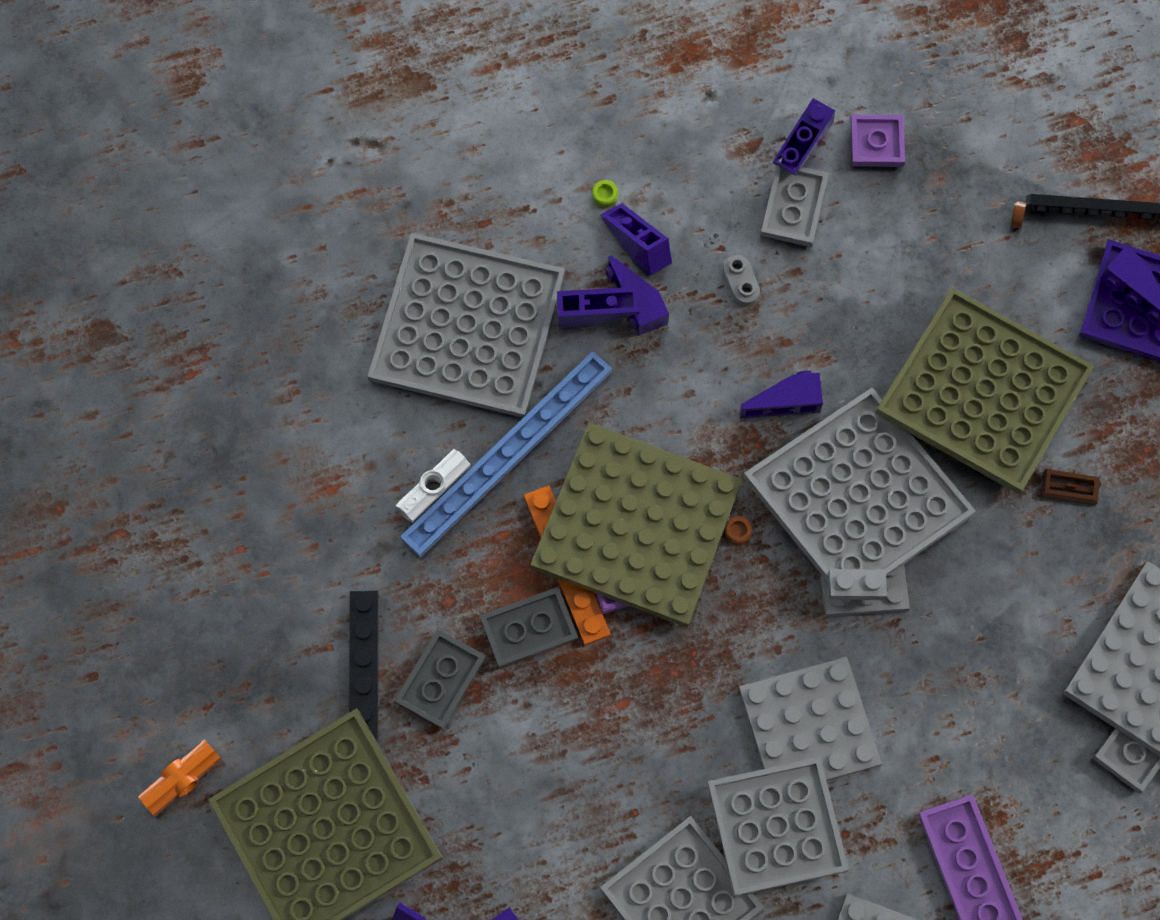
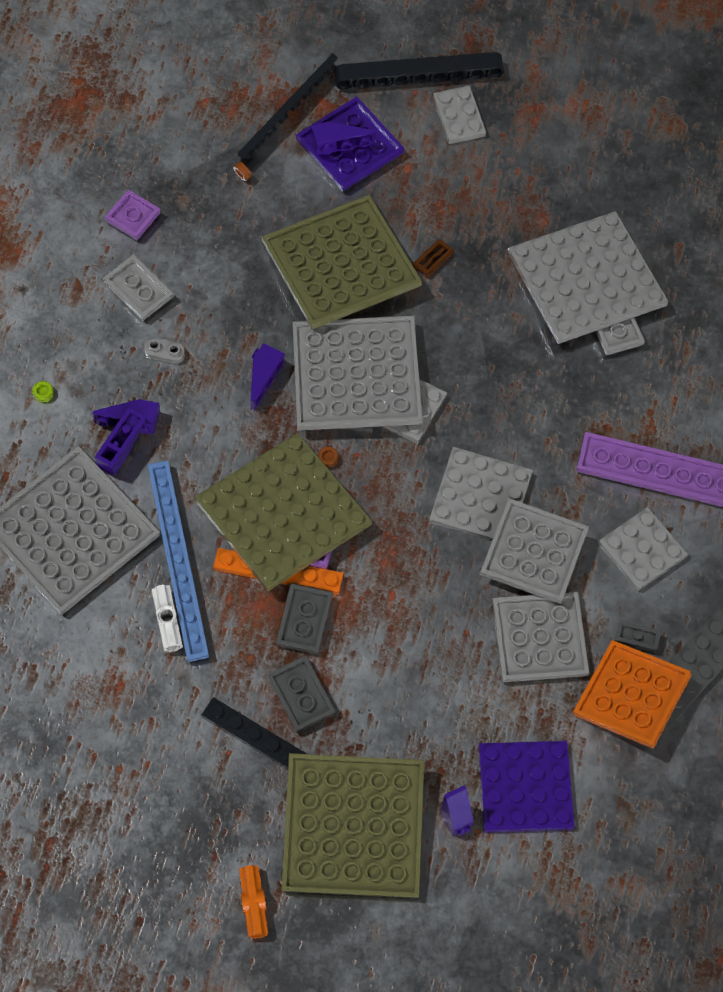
camera: 60 degrees left, 5 degrees down
dark purple slope [601,203,672,275] -> none
dark purple slope [773,98,836,175] -> none
light grey plate [828,569,887,600] -> none

